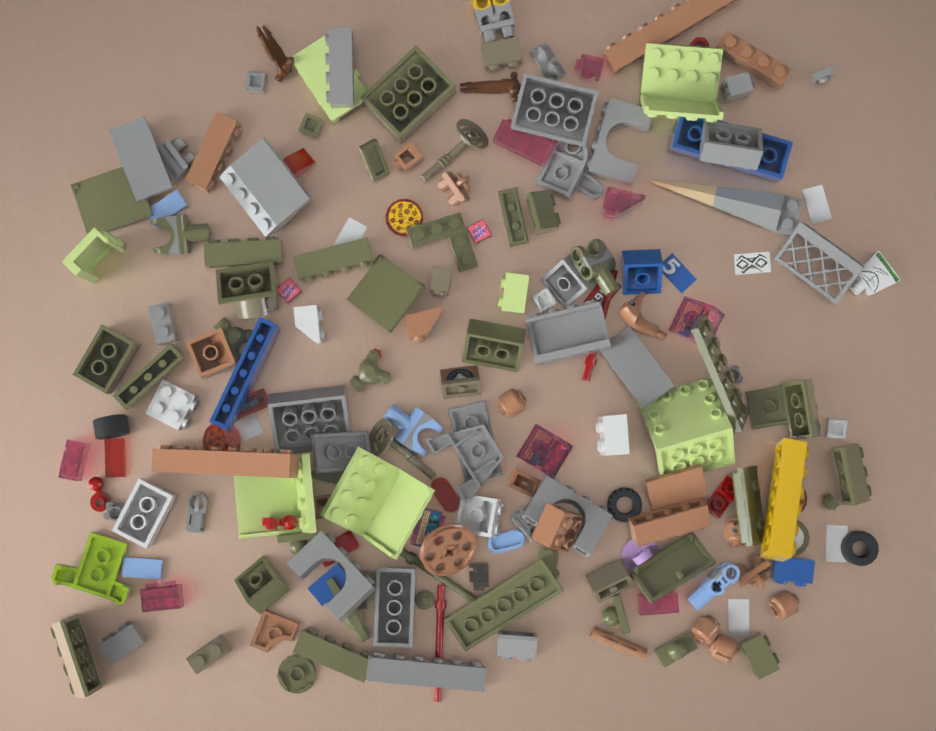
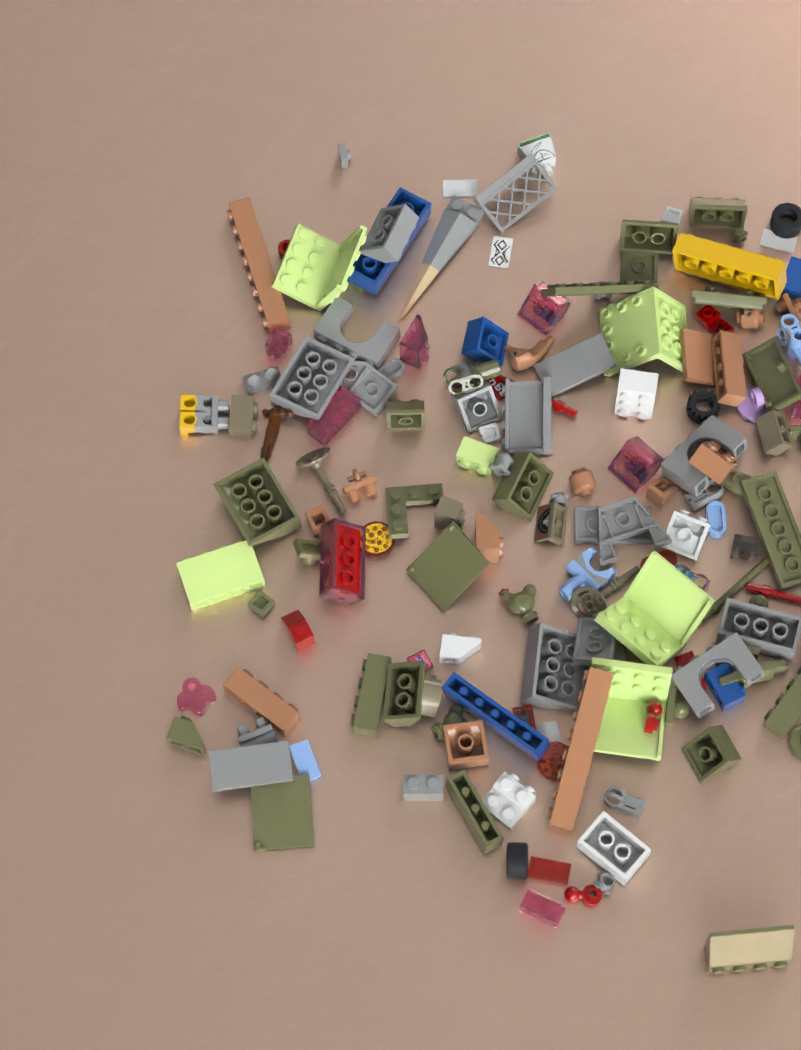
camera: 75 degrees left, 20 degrees down
lime piece [51,532,131,606] -> none
yellowish green panel [62,227,126,284] -> none
olive brick [72,324,139,394] -> none
light grey brick [99,622,148,665] -> none
light blue tile [122,557,163,579] -> none
clear pink brick [140,581,184,612] -> none
olive connector [150,214,210,254] -> none
dark tan brick [186,634,232,674] -> none
light grey slope [219,138,312,237] -> none
light grey tile [245,71,267,93] -> none
nougat tile [250,610,300,653] -> none
reddish brown piece [256,25,295,82] -> none
olive brick [293,237,374,282] -> none
light grey brick [325,27,355,108] -> none
white sticker [333,217,367,246] -> none
nougat wedge [420,523,477,576] -> none
tile [467,219,492,245] -> none
olive tile [498,187,529,247] -> none
blue sticker [662,253,697,293] -> none
nougat brick [716,30,792,90] -> none
light grey brick [720,72,755,104] -> none
none -> olive slope [166,716,207,755]
none -> clear pink plate [177,678,216,716]
none -> brick [319,518,366,605]
none -> light grey brick [488,452,513,476]
none -> light grey plate [549,492,569,507]

